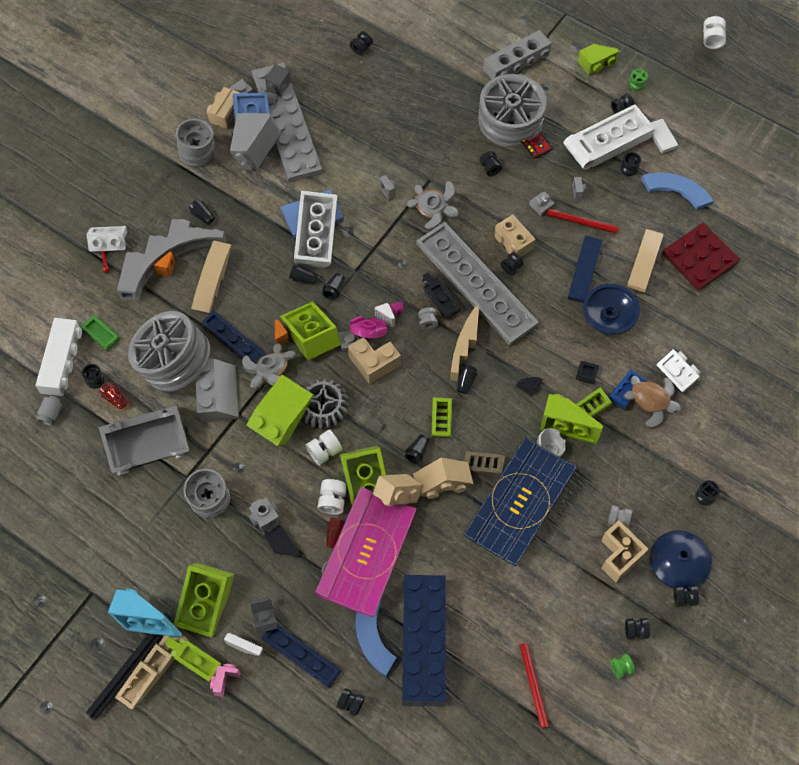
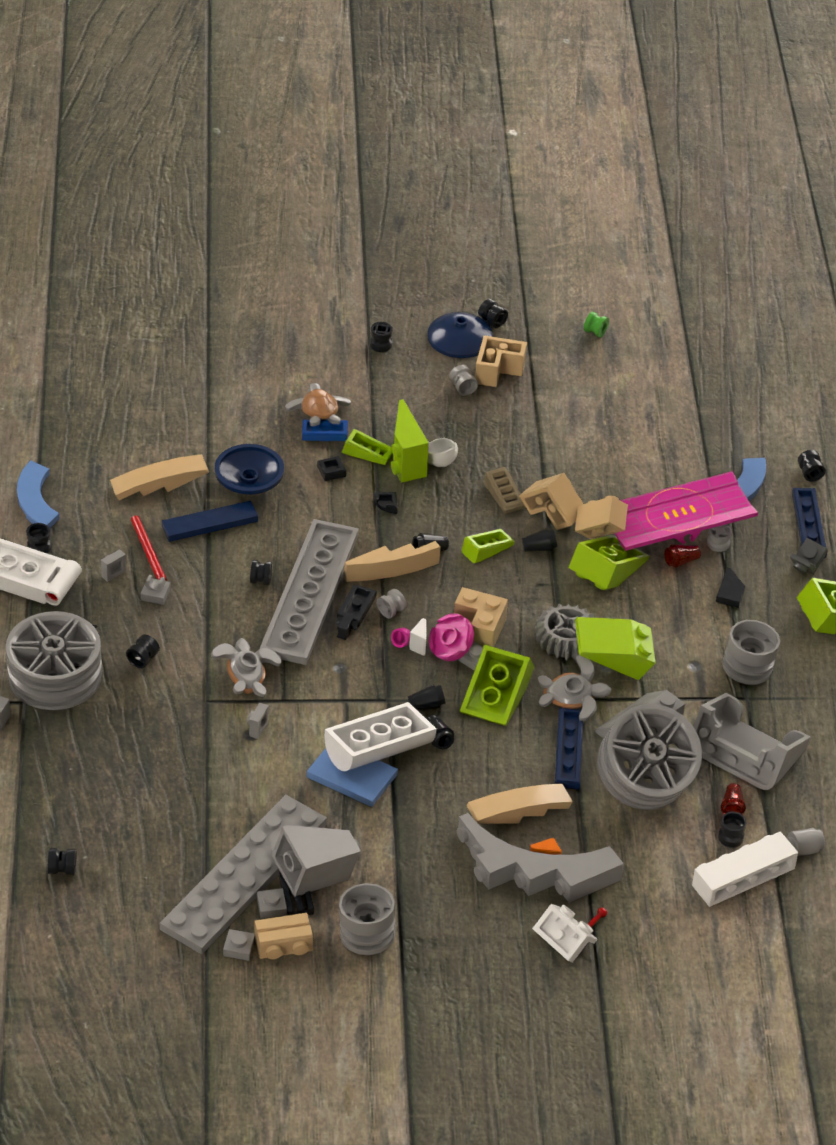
camera: 130 degrees left, 20 degrees down
bright green tile [80,315,121,352] -> none
black cone [189,199,215,225] -> none
medium blue tile [232,93,270,121] -> none
light grey brick [249,497,280,533] -> none
dark grey brick [265,64,291,96] -> none
orange slope [275,319,289,346] -> none
white wheel [306,430,342,466] -> none
white wheel [317,479,347,515] -> none
dark blue brick [402,575,446,707] -> none
dark blue hinge [463,436,577,567] -> none
tan brick [495,215,536,257] -> none
red bar [519,643,549,729] -> none
black wheel [625,618,650,640] -> none
white bracket [656,349,702,393] -> none
dark red plate [662,222,740,291] -> none

